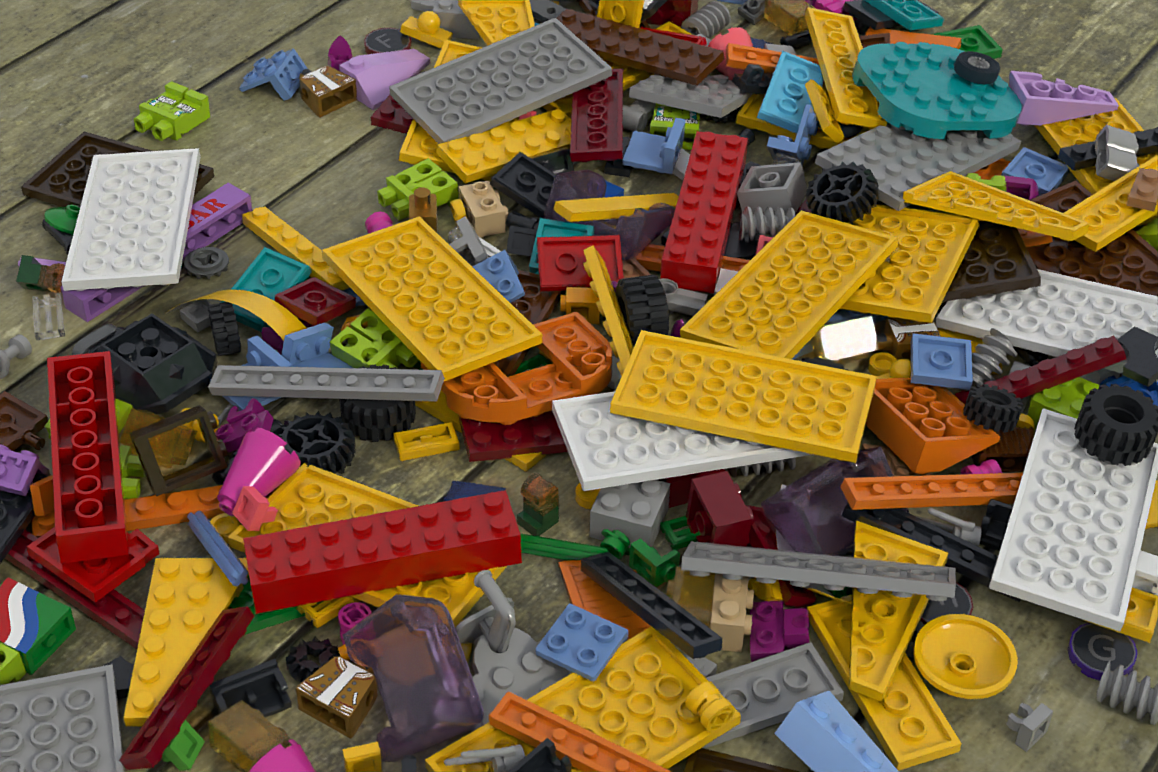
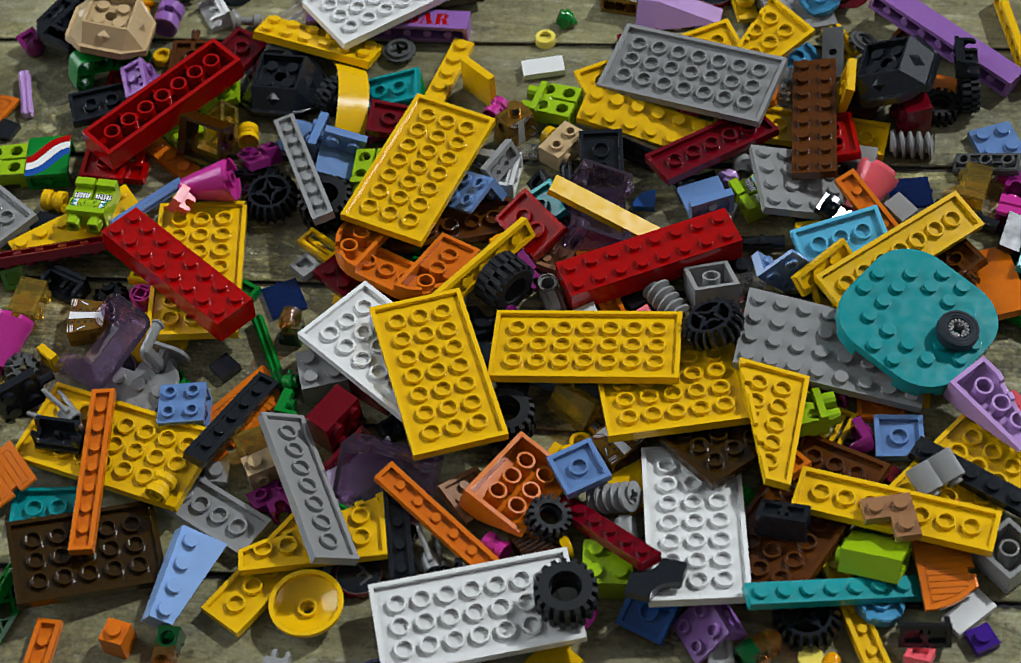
camera: 65 degrees right, 10 degrees up
none -> yellow wheel [40,189,69,213]
none -> lime hips [65,176,122,234]
none -> black tile [209,352,242,383]
none -> dark red plate [221,26,268,72]
none -> yellow plate [253,15,384,69]
none -> light grey plate [290,252,321,282]
none -> black tile [375,415,406,443]
none -> yellow tile [460,55,497,106]
none -> white tile [521,55,565,81]
none -> light yellow tile [535,29,556,49]
none -> green plate [555,9,578,29]
none -> lavender plate [718,169,740,189]
none -> black hinge [756,498,812,543]

